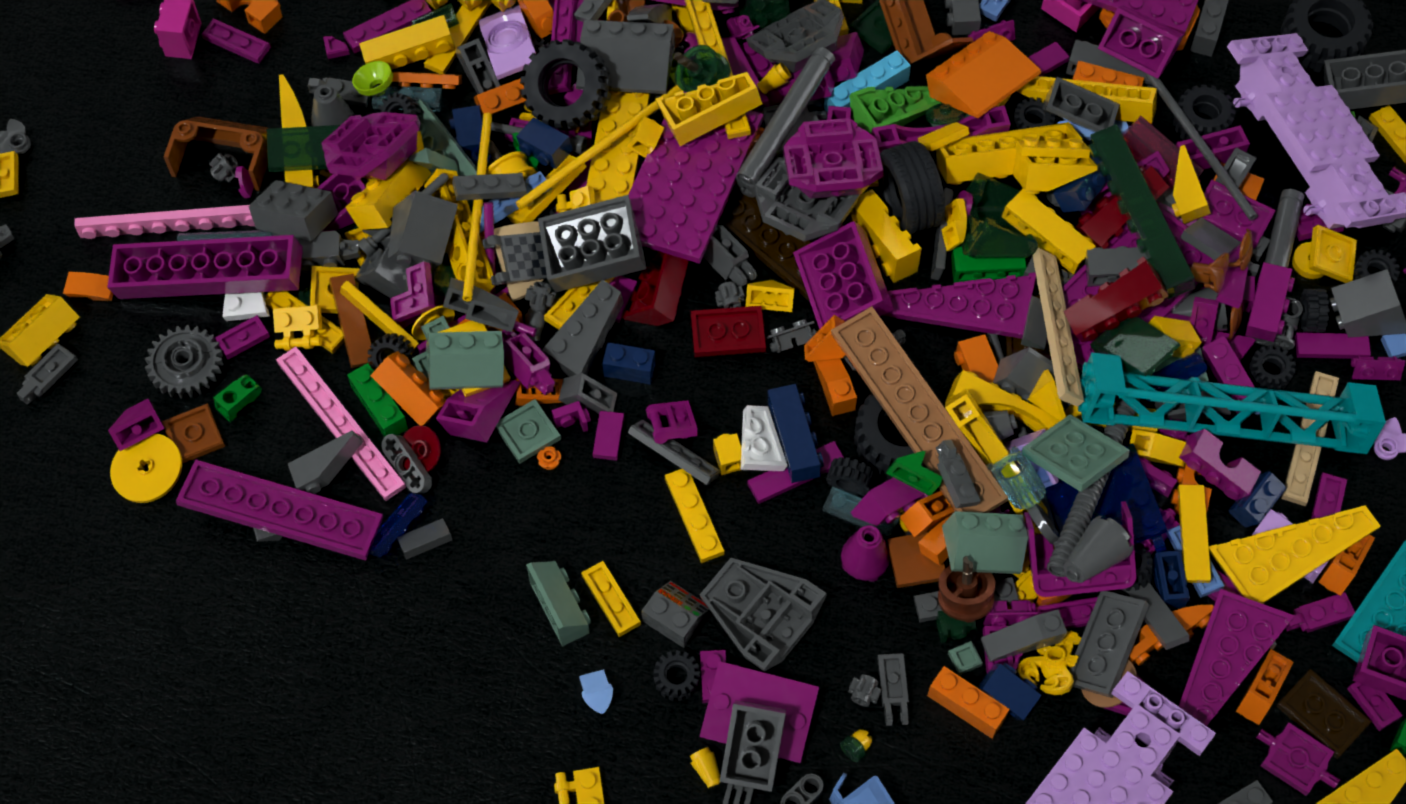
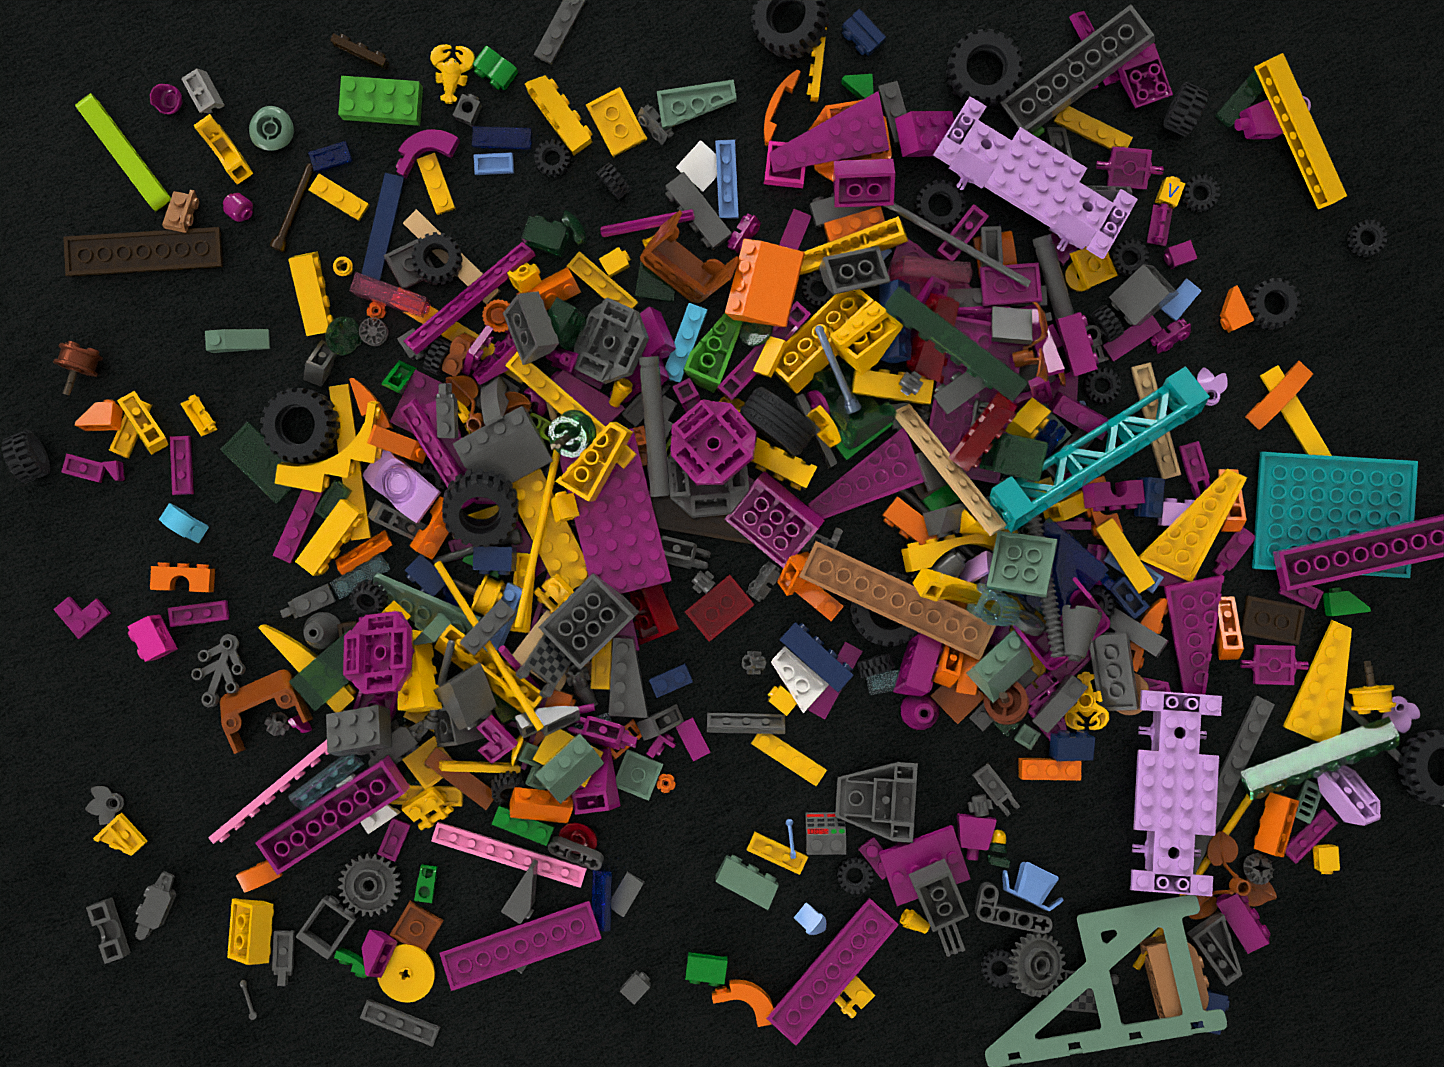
camera: 35 degrees left, 25 degrees up
magenta tile [323,36,350,59] -> none
lime piece [352,61,393,96] -> none
magenta plate [646,400,697,444] -> none
yellow slope [745,280,795,312] -> none
green slope [886,451,943,496] -> none
dark grey hinge [936,440,981,508] -> none
yellow slope [1171,145,1211,224] -> none
none -> dark grey plant [191,634,246,707]
none -> dark grey window [296,895,358,960]
none -> green slope [334,947,369,978]
none -> dark grey tile [360,999,440,1047]
none -> dark grey brick [620,970,651,1005]
none -> green brick [685,952,727,987]
none -> orange arch [712,979,774,1027]
none -> dark grey gear [742,651,766,675]
none -> magenta plate [766,898,899,1045]
none -> medium blue hinge [786,819,796,859]
none -> sand blue piece [815,325,861,414]
none -> magenta brick [895,111,954,157]
none -> dark grey gear [899,371,923,396]
none -> magenta torso [957,813,996,860]
none -> clear green tile [987,854,1010,868]

